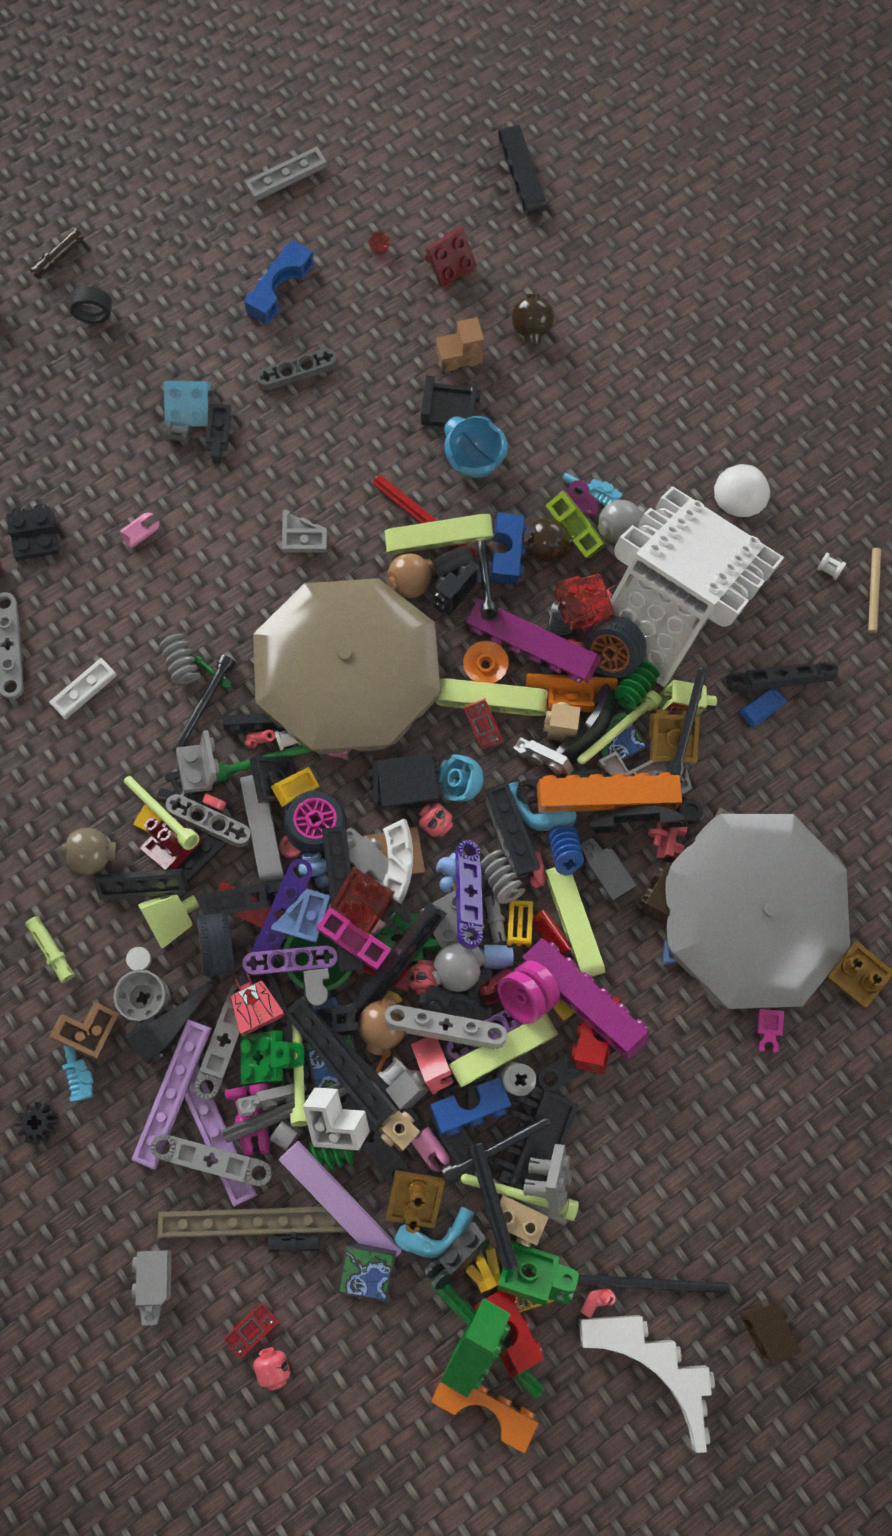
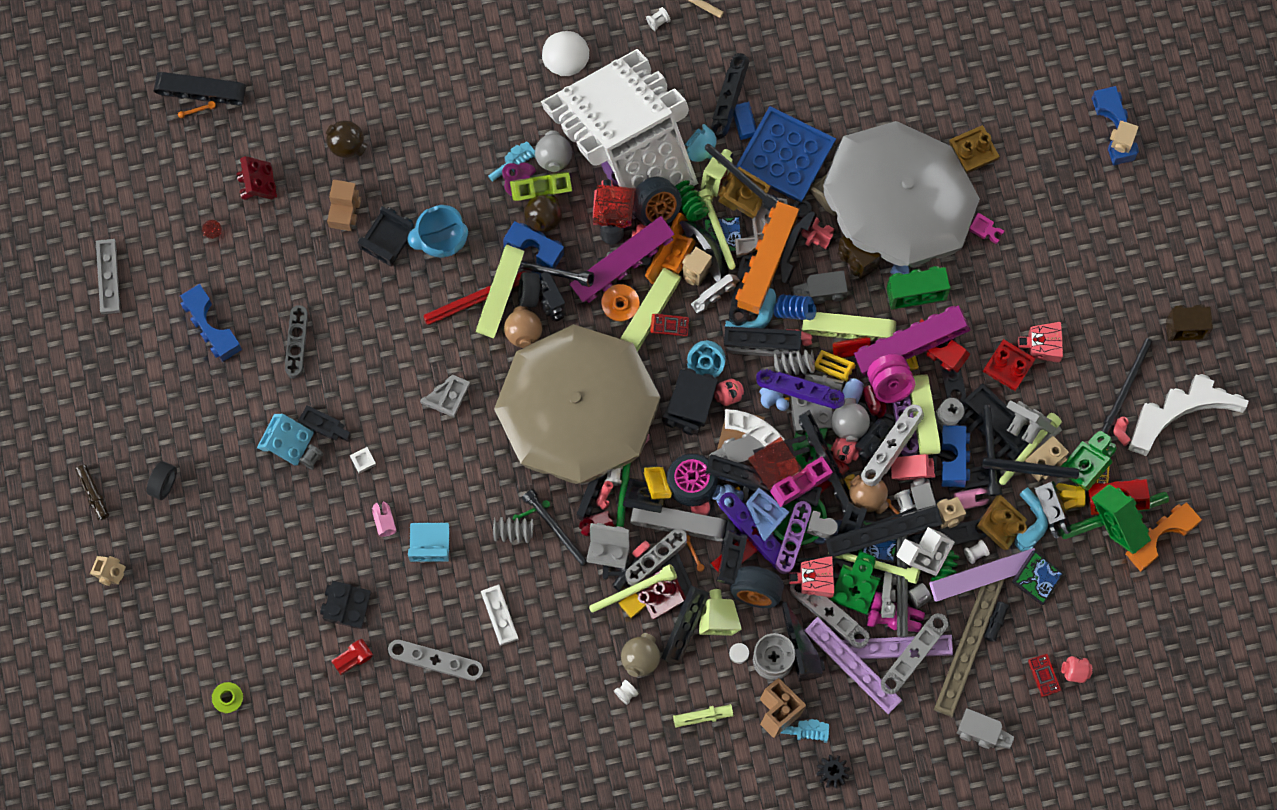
camera: 65 degrees left, 0 degrees up
none -> orange hinge [178,101,216,118]
none -> white plate [350,447,376,474]
none -> medium azure bracket [408,523,449,562]
none -> dark red piece [579,511,614,536]
none -> white wheel [614,680,639,705]
none -> medium azure cylinder [685,124,717,162]
none -> orange hinge [686,535,704,572]
none -> blue plate [736,106,836,202]
none -> green brick [886,266,950,310]
none -> white bush [964,540,989,564]
none -> red plate [983,339,1036,392]
none -> coral torso [1018,322,1063,362]

